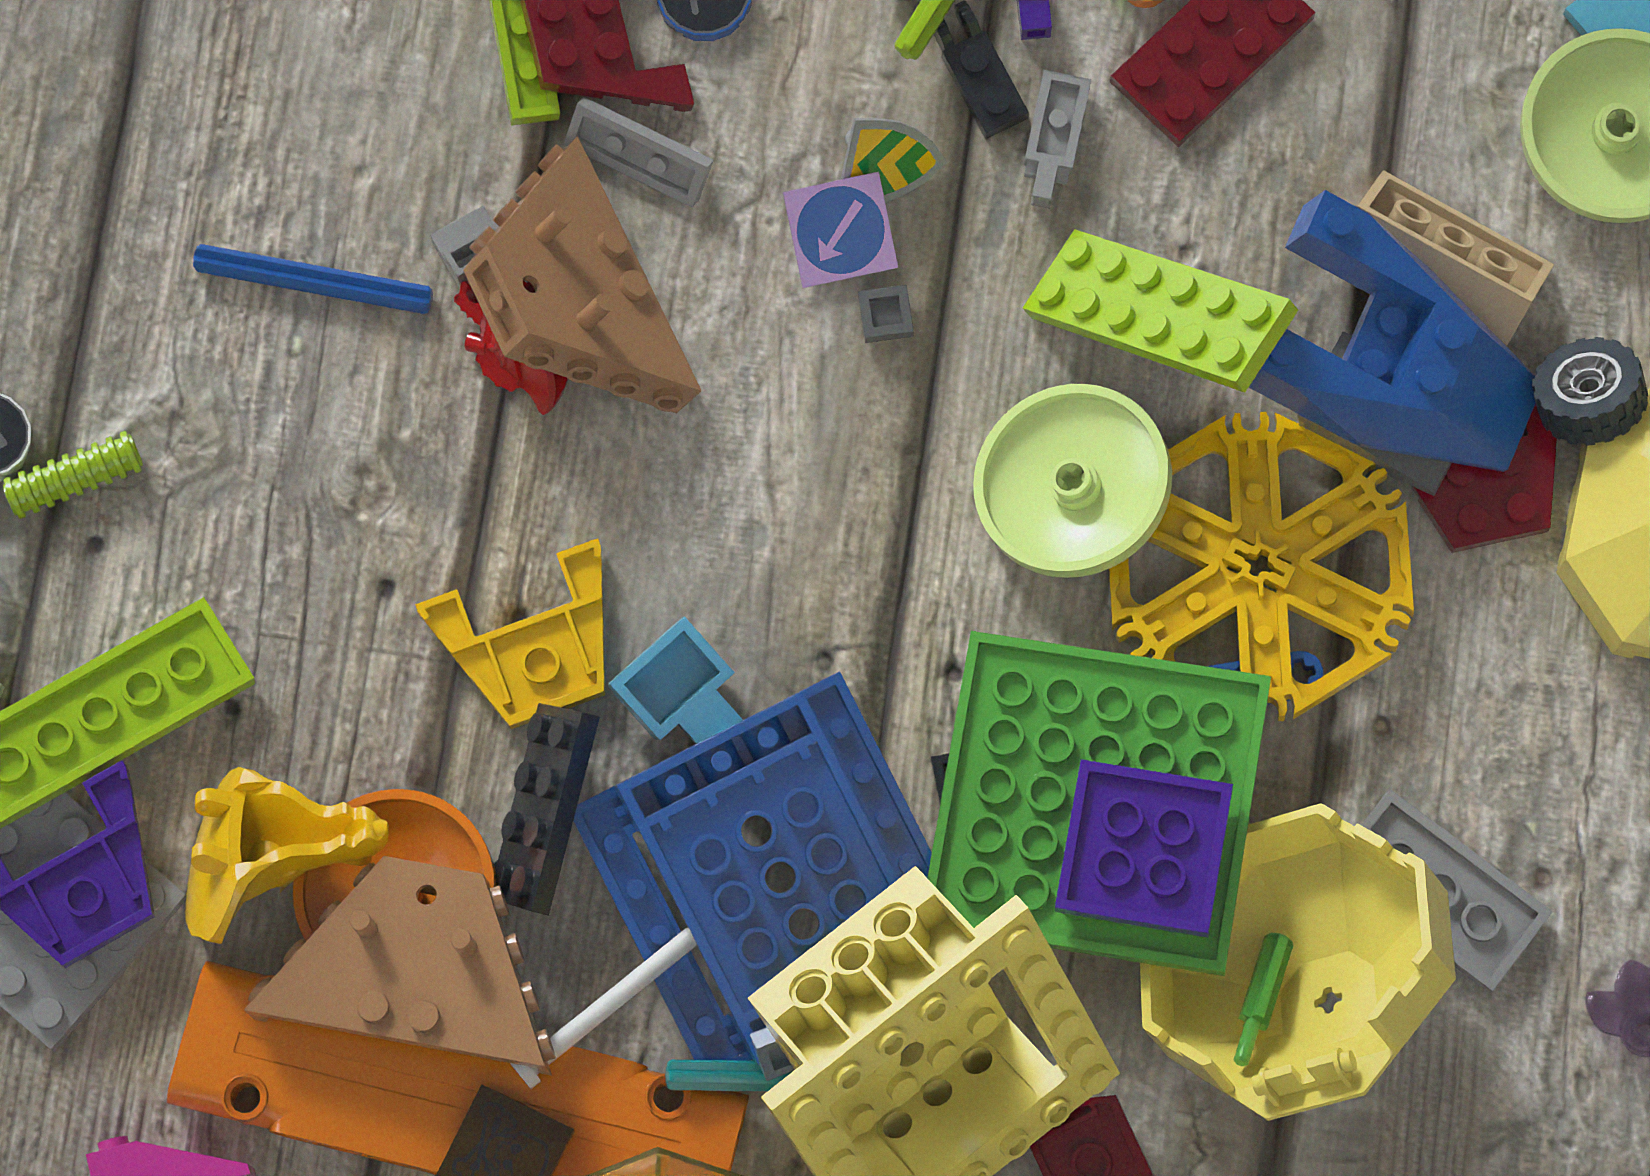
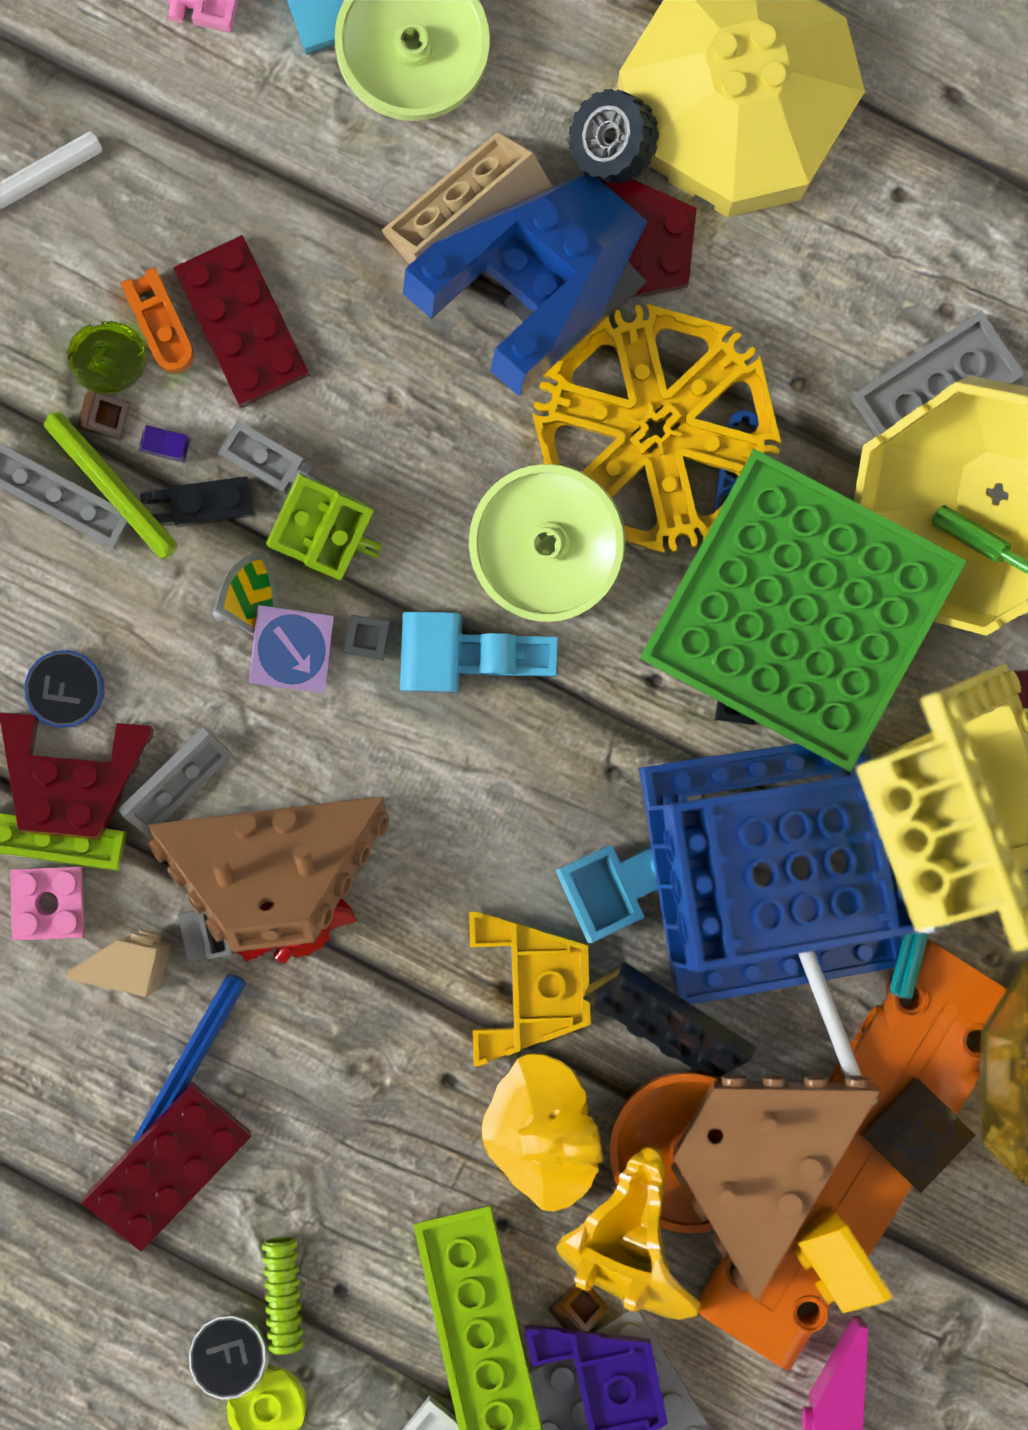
camera: 75 degrees left, 10 degrees up
lime plate [1023,229,1298,393] -> none
dark purple plate [1055,759,1233,938] -> none
none -> bright pink piece [10,867,85,940]
none -> tan slope [66,929,172,997]
none -> dark red plate [82,1083,251,1252]
none -> lime plate [266,472,382,581]
none -> medium azure plate [400,612,558,694]
none -> yellow animal [482,1053,603,1212]
none -> reddish brown slope [548,1284,609,1331]
none -> yellow slope [792,1207,893,1313]

